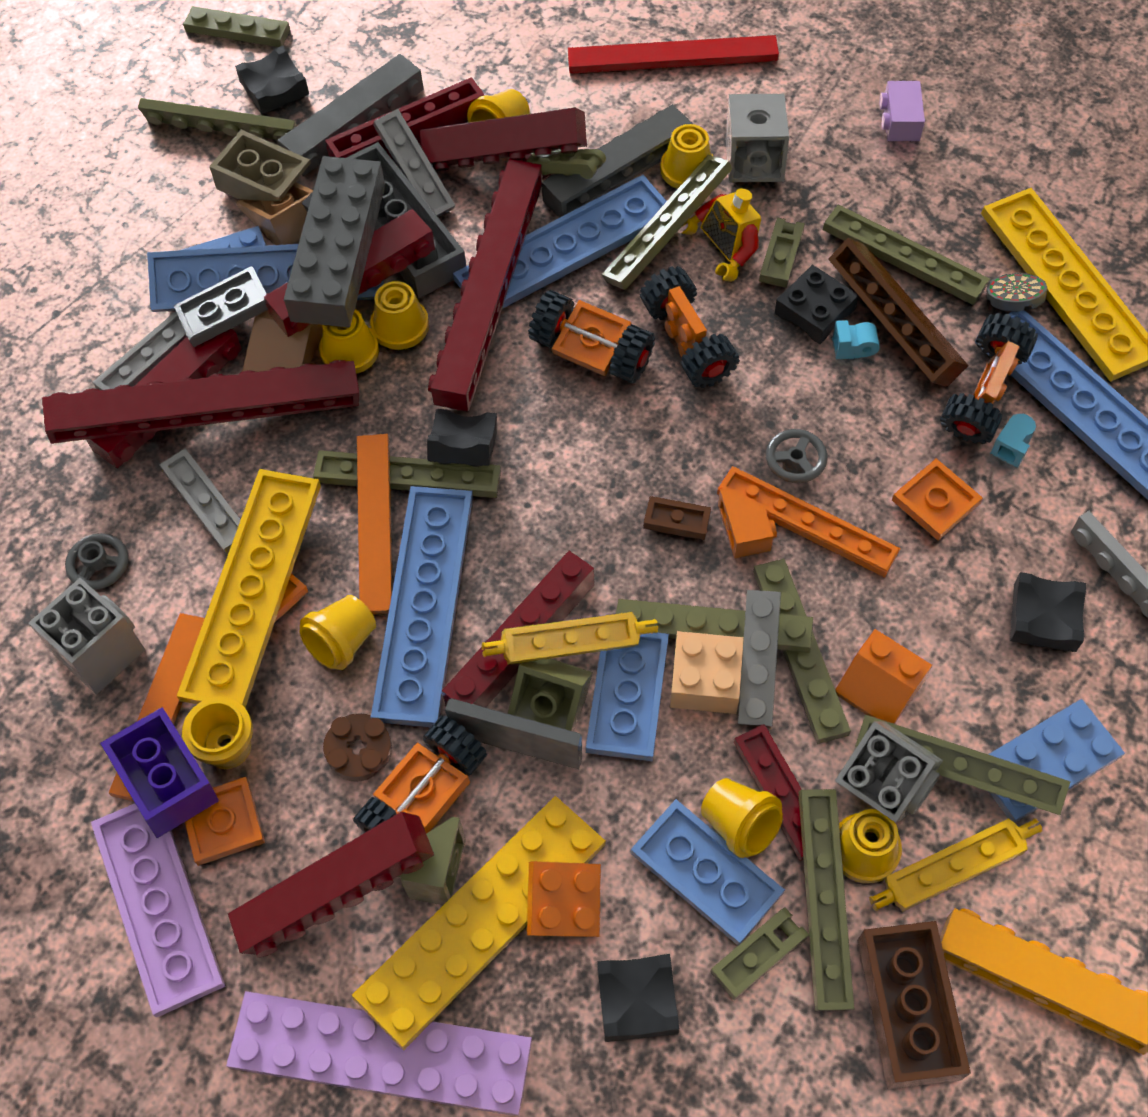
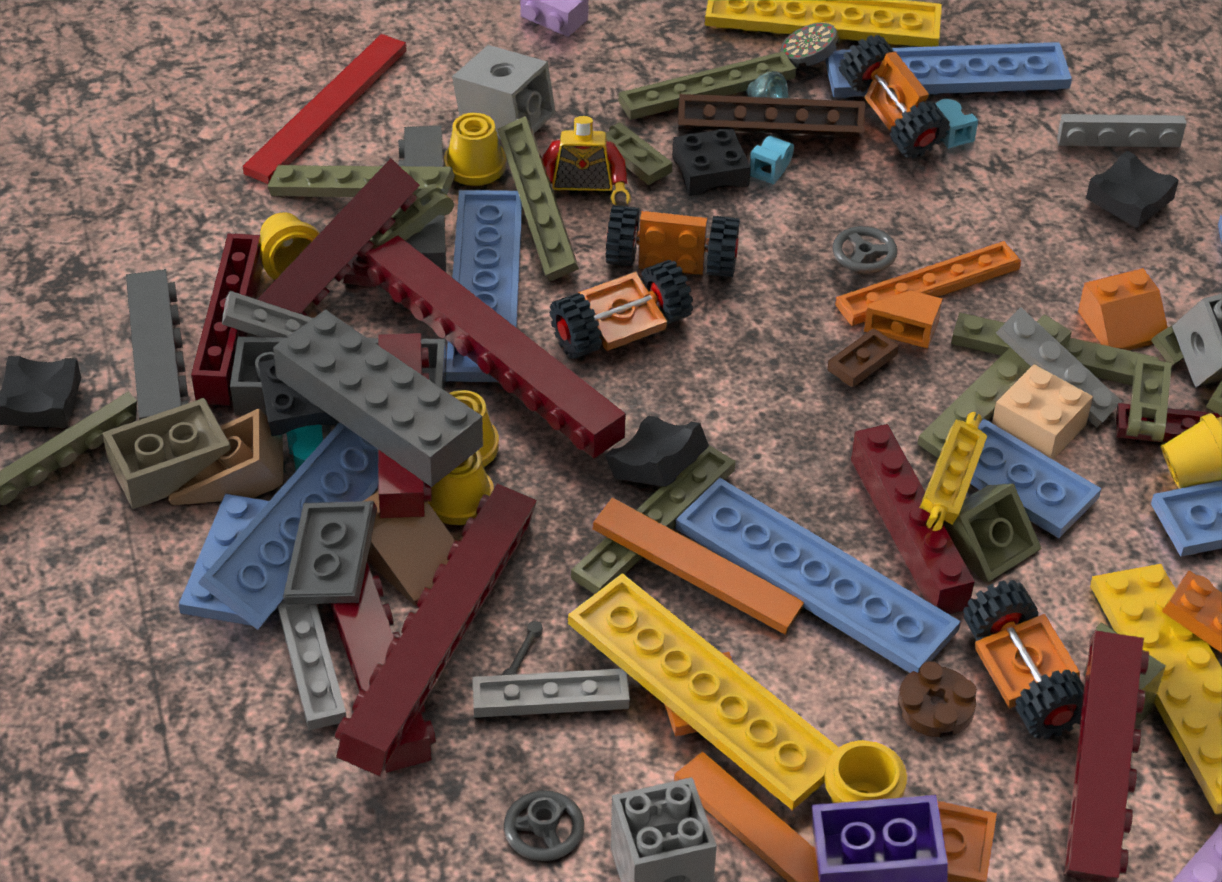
camera: 60 degrees left, 15 degrees down
yellow piece [299,595,376,670] -> none
dark grey tile [445,698,582,770] -> none
orange plate [892,458,983,541] -> none
none -> olive plate [267,165,455,197]
none -> dark grey hinge [502,621,542,675]
none -> clear light blue brick [747,71,788,98]
none -> olive plate [1127,357,1172,441]

